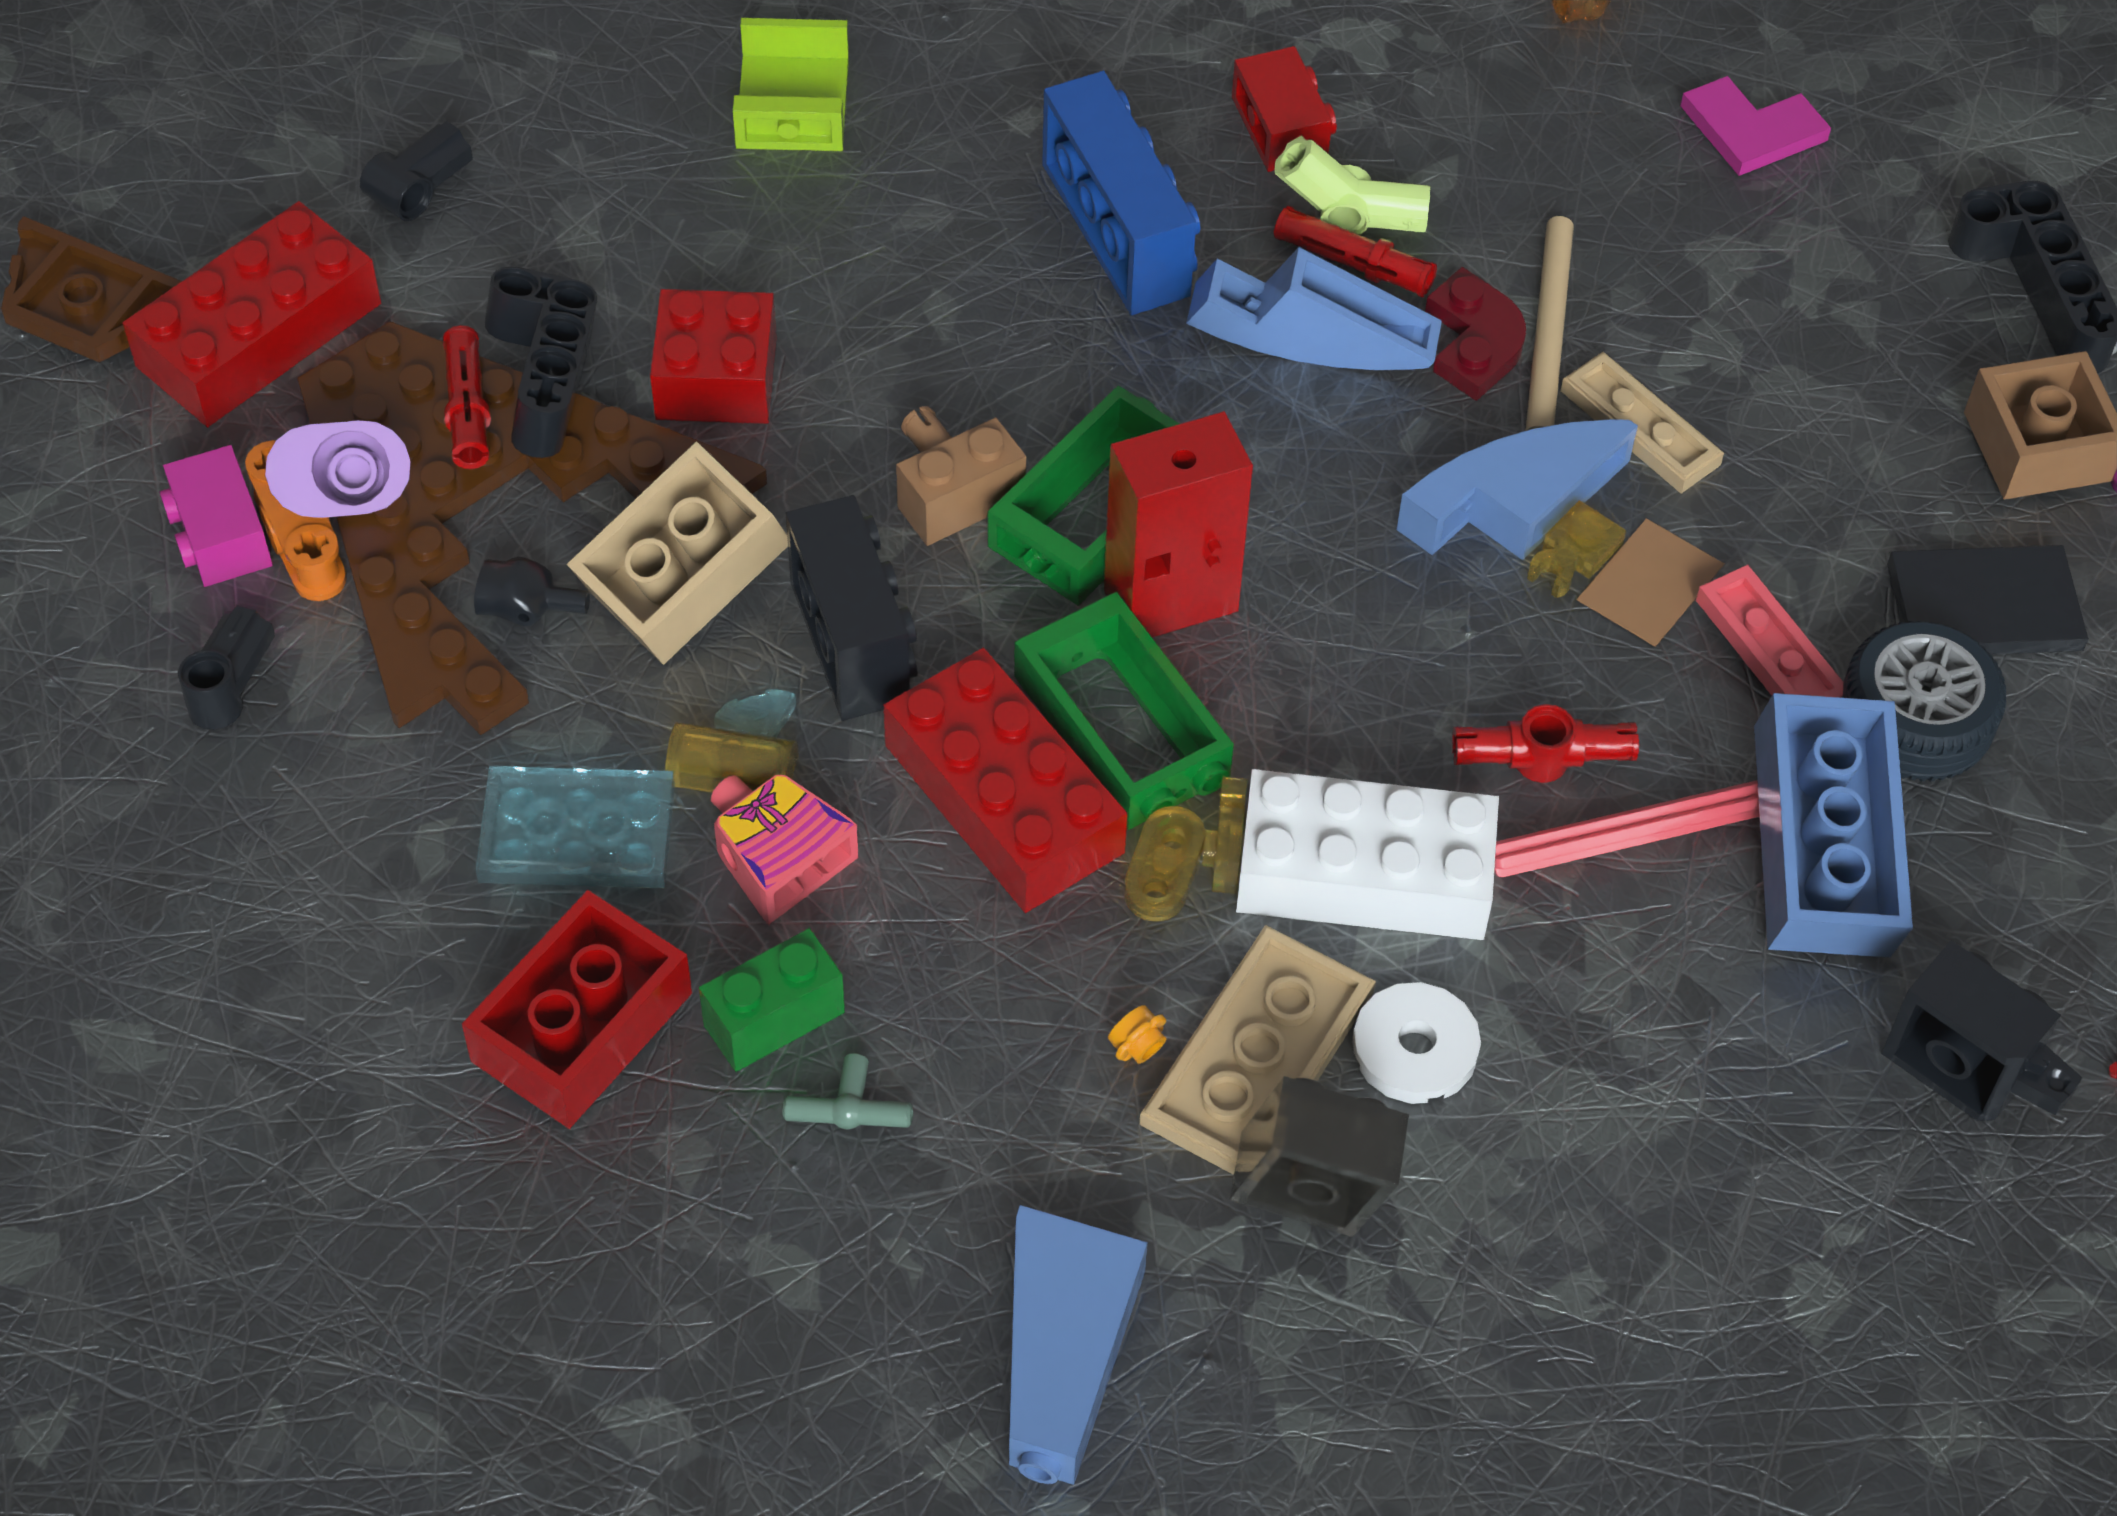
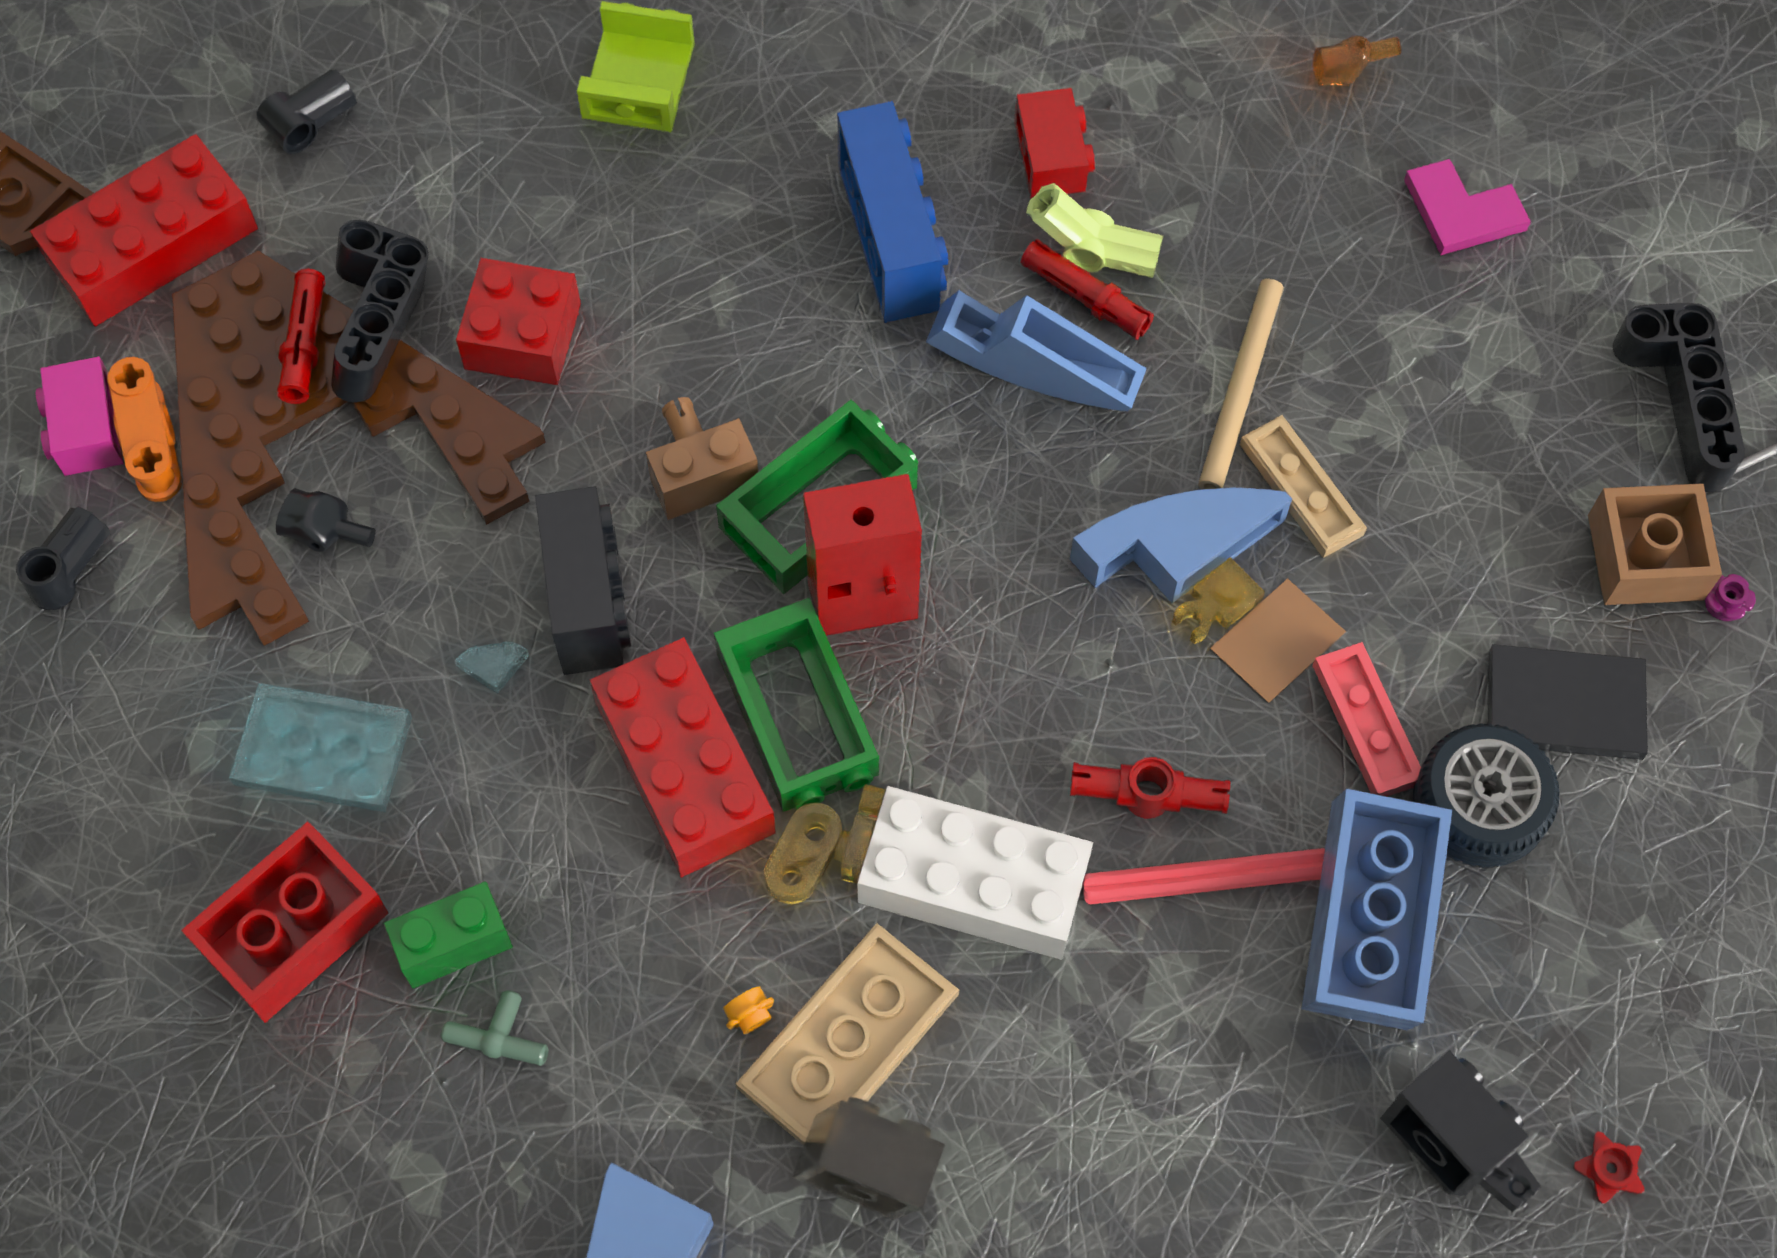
camera: 10 degrees right, 10 degrees up
lavender piece [265,420,411,518] -> none
tan brick [567,441,788,665] -> none
clear yellow brick [665,722,799,793] -> none
coral torso [711,775,858,925] -> none
white tile [1352,982,1481,1104] -> none
dark red plate [1425,267,1526,401] -> none

